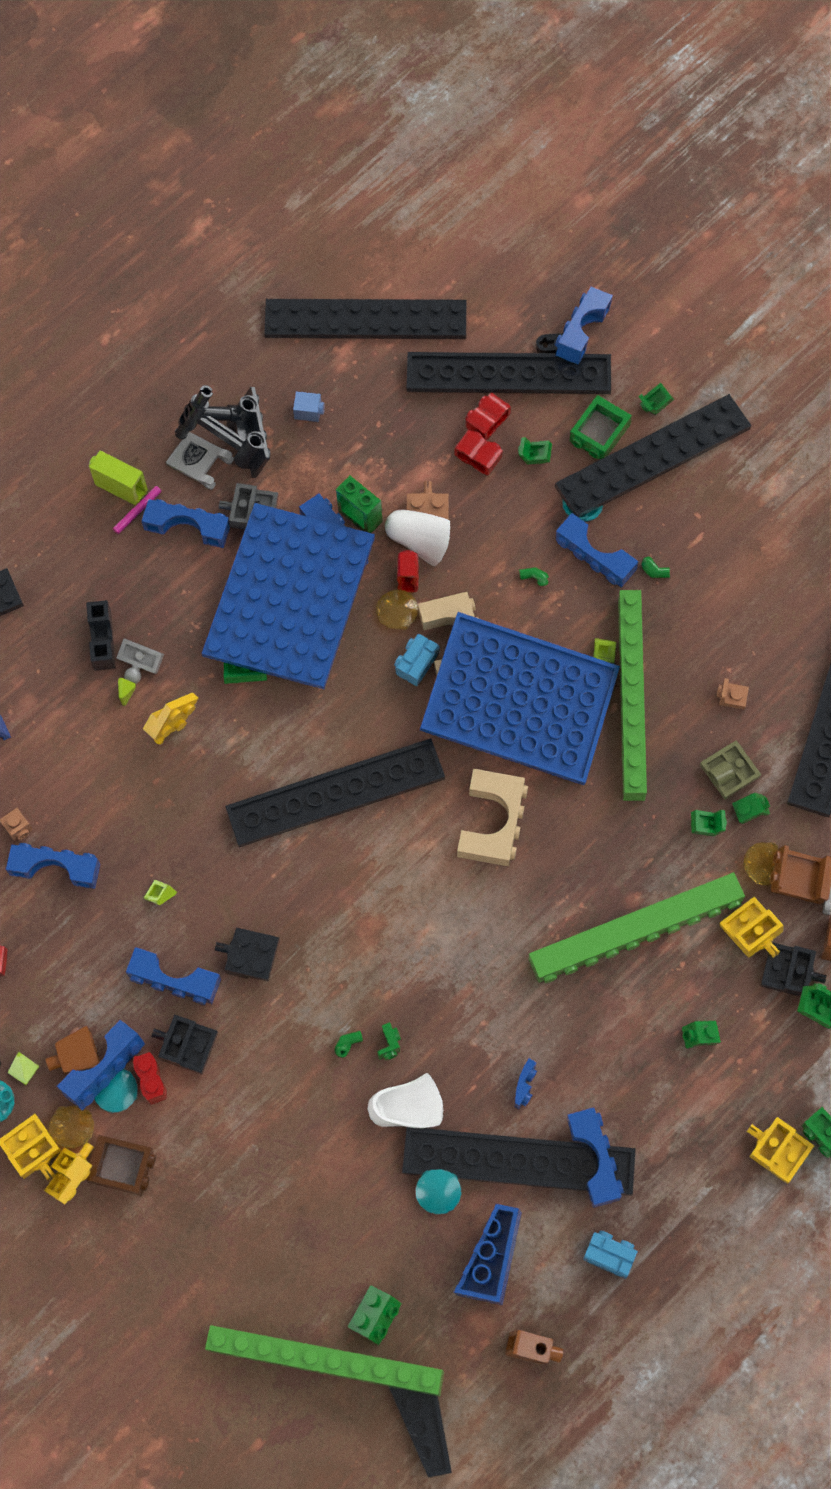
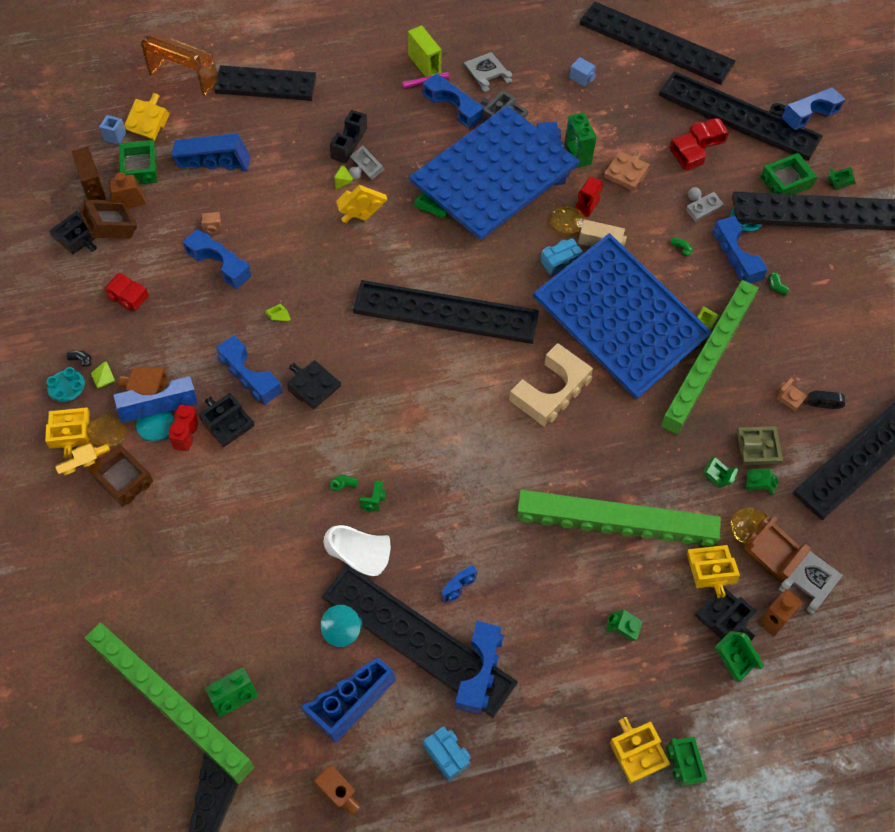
camera: 25 degrees right, 10 degrees down
black plate [175,385,271,478] -> none
white hair [385,510,450,566] -> none
green bracket [518,437,552,465] -> none
none -> light grey plate [685,187,724,222]
none -> black beam [808,391,845,409]

